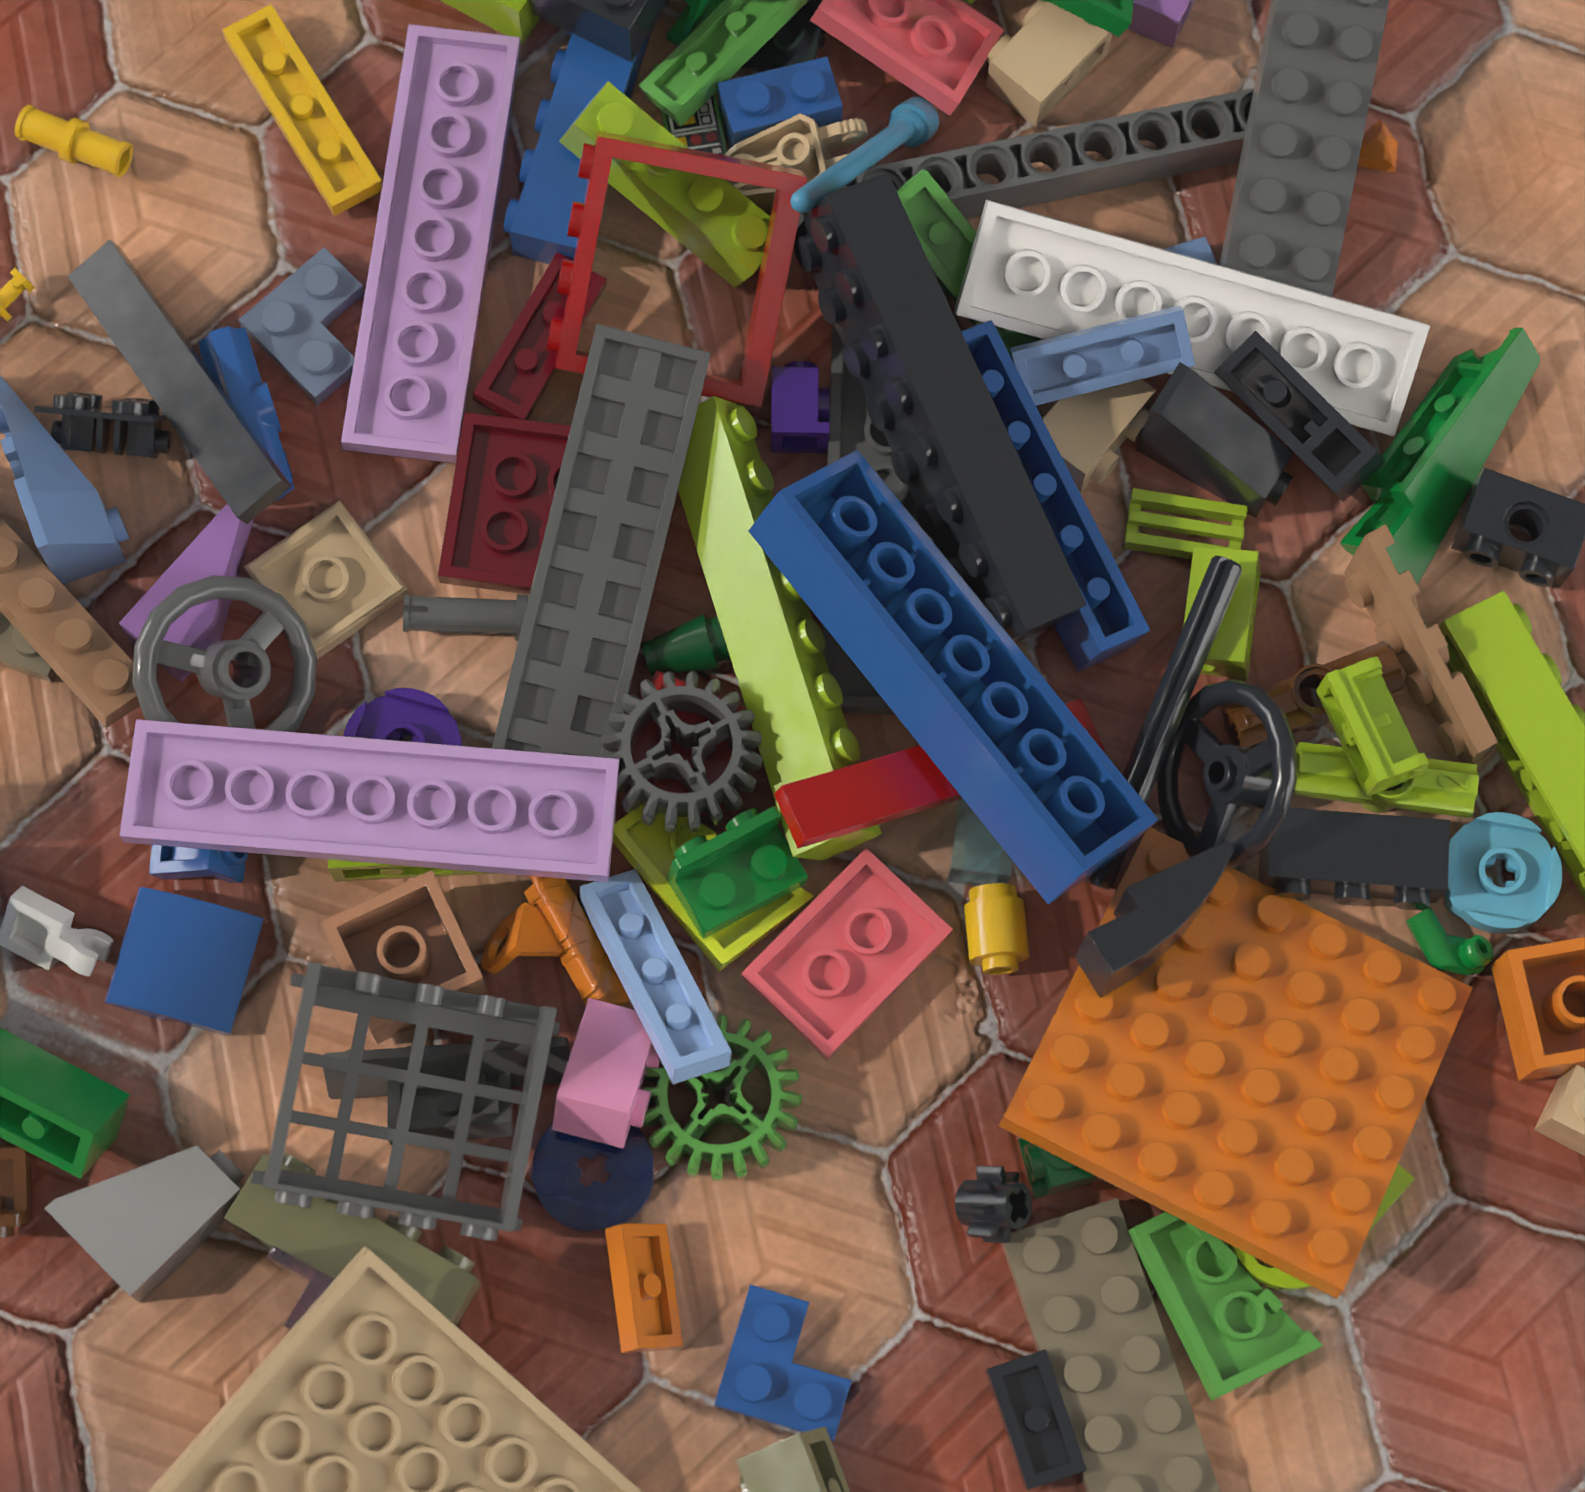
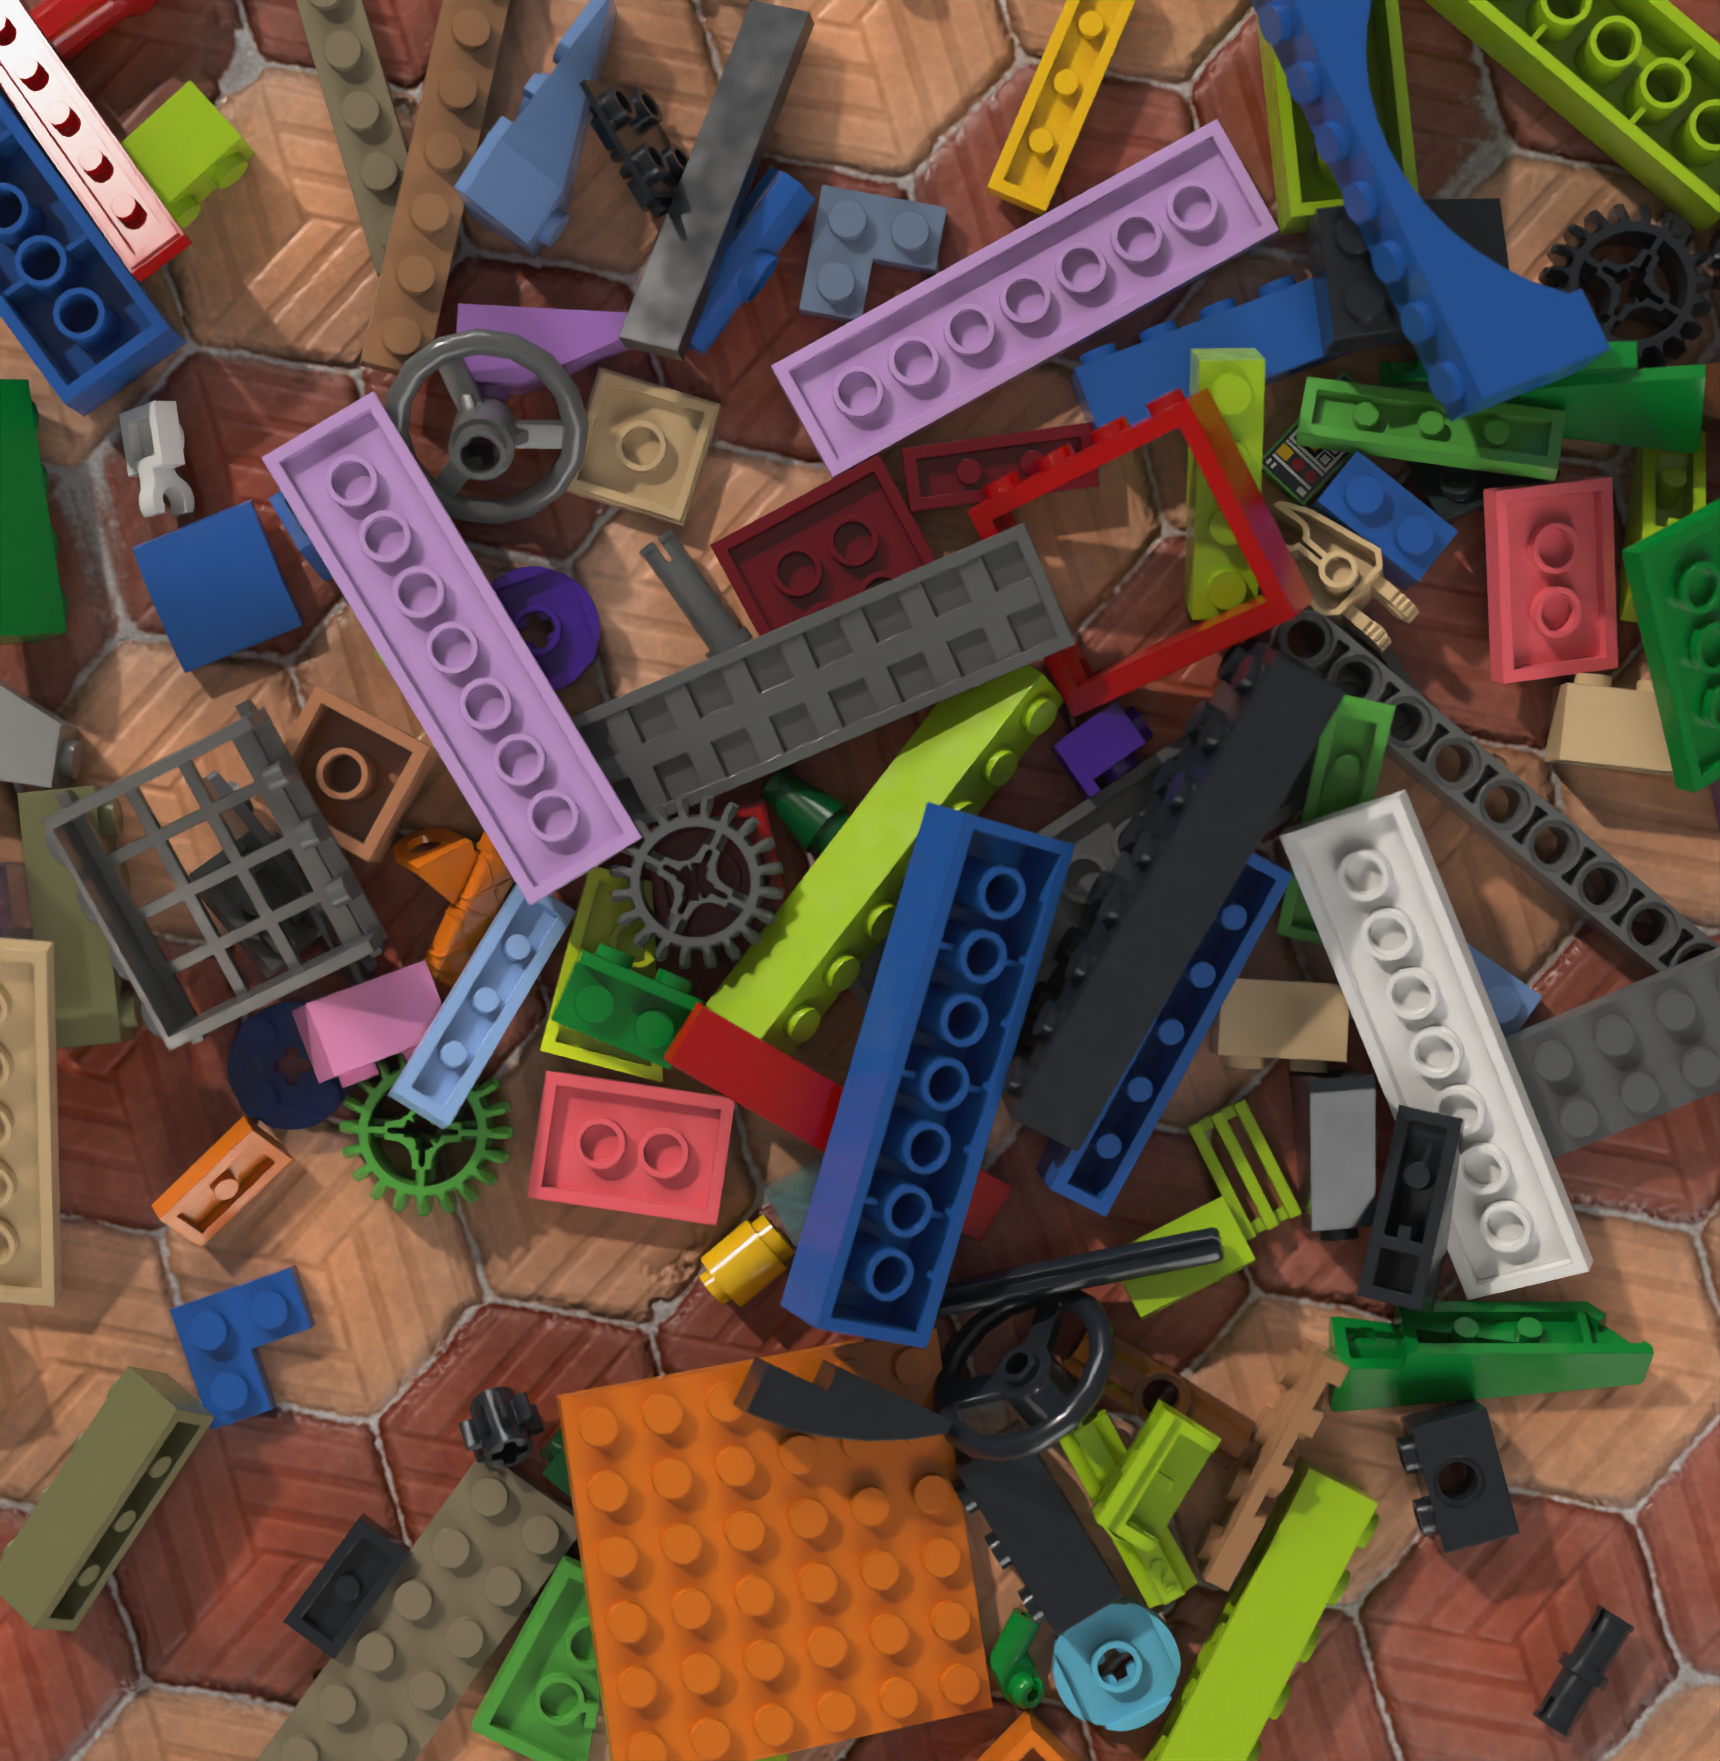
camera: 60 degrees right, 15 degrees up
dark azure piece [790,97,939,213] -> none
medium blue plate [1009,305,1195,406] -> none

